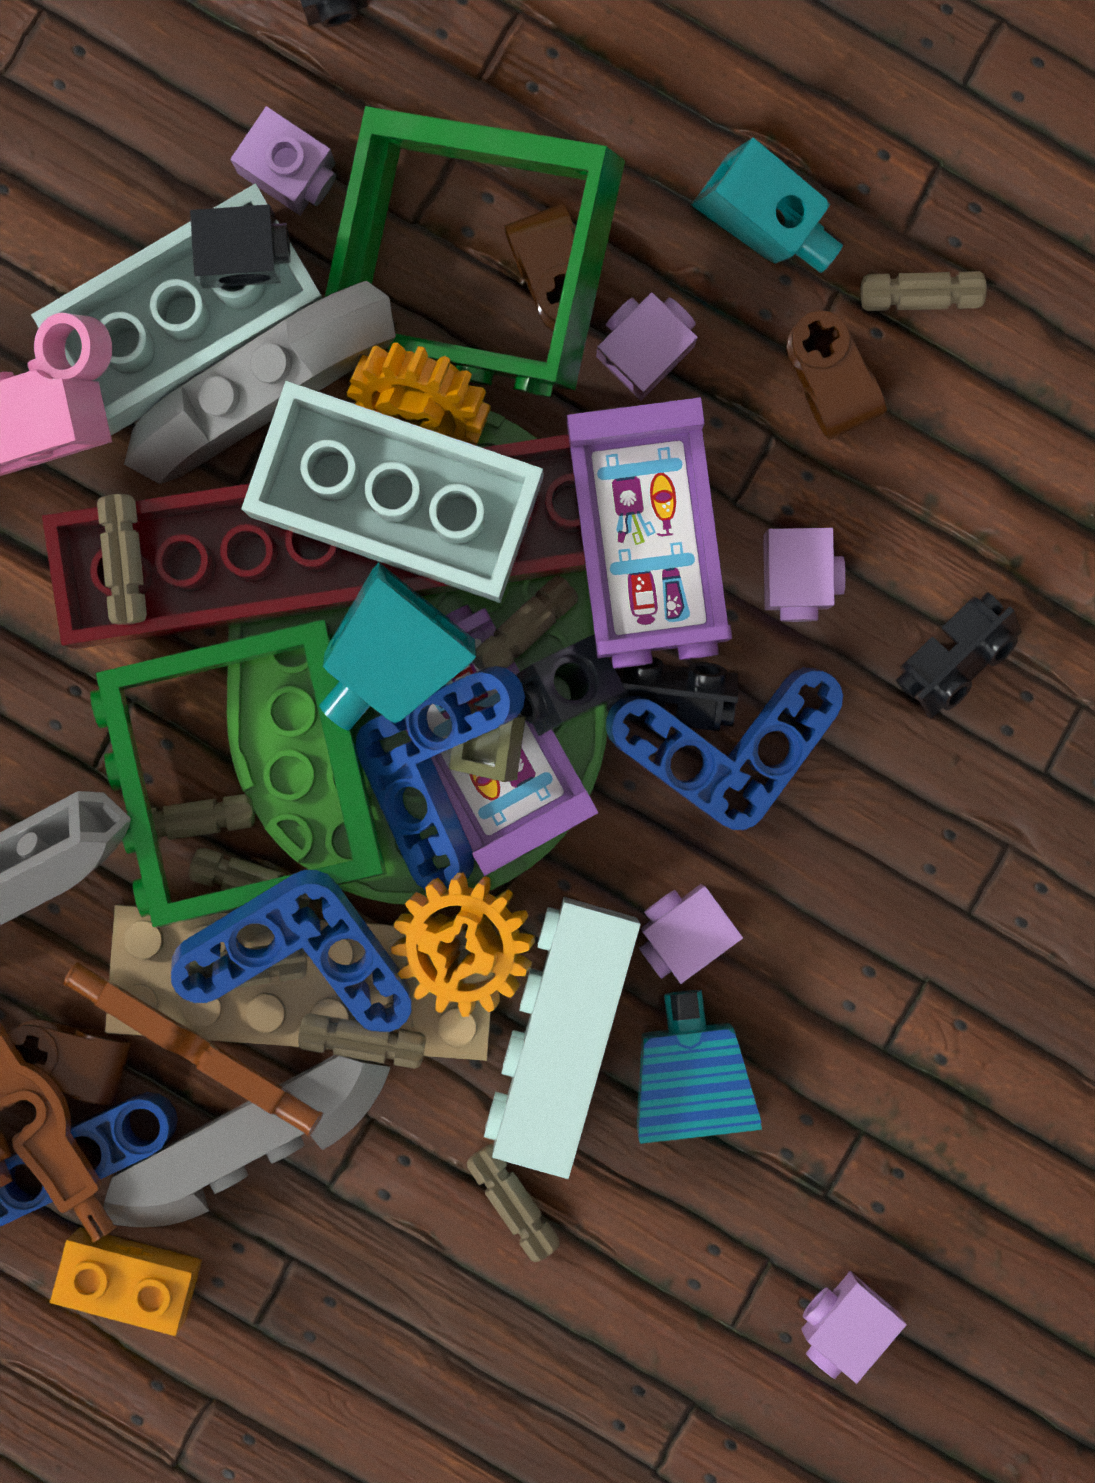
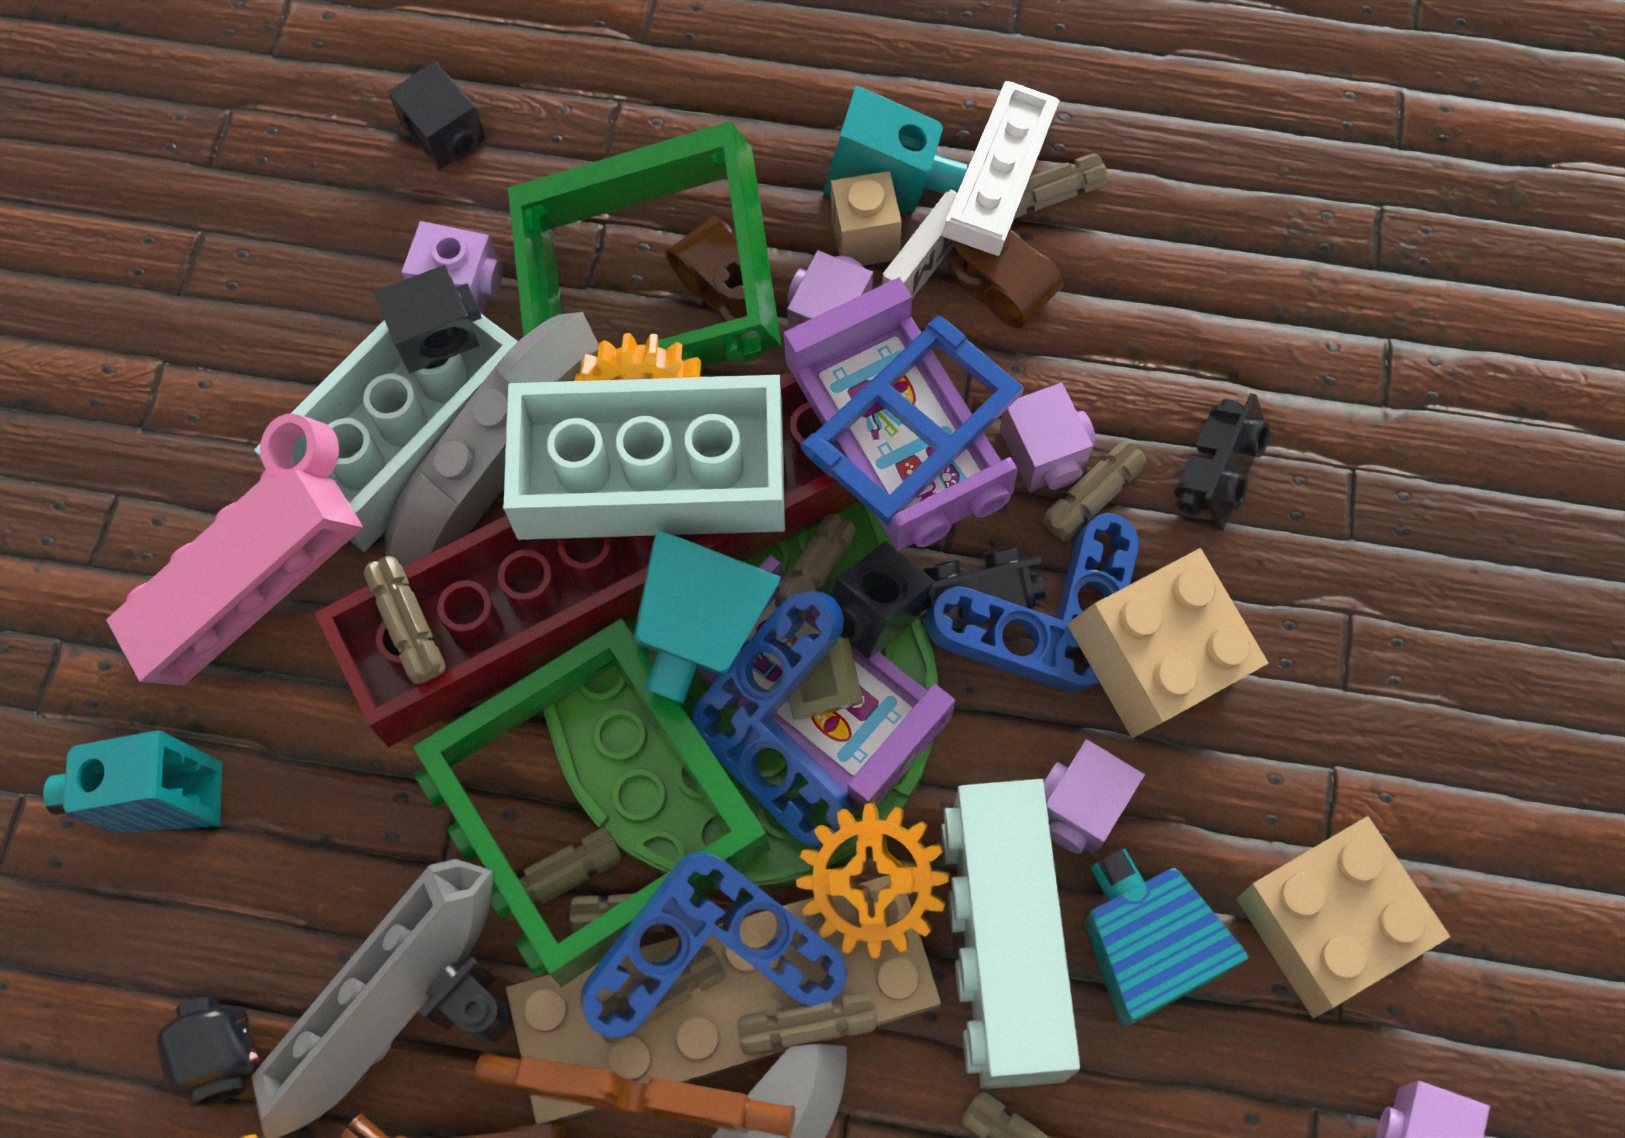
camera: 20 degrees left, 20 degrees down
none -> black hinge [420,957,511,1043]
none -> blue window [800,316,1024,525]
none -> tan brick [831,171,902,266]
none -> white tile [882,189,957,299]
none -> white tile [941,81,1059,256]
none -> dark tan axle [1043,441,1147,541]
none -> tan brick [1067,548,1269,738]
none -> tan brick [1236,816,1451,1018]

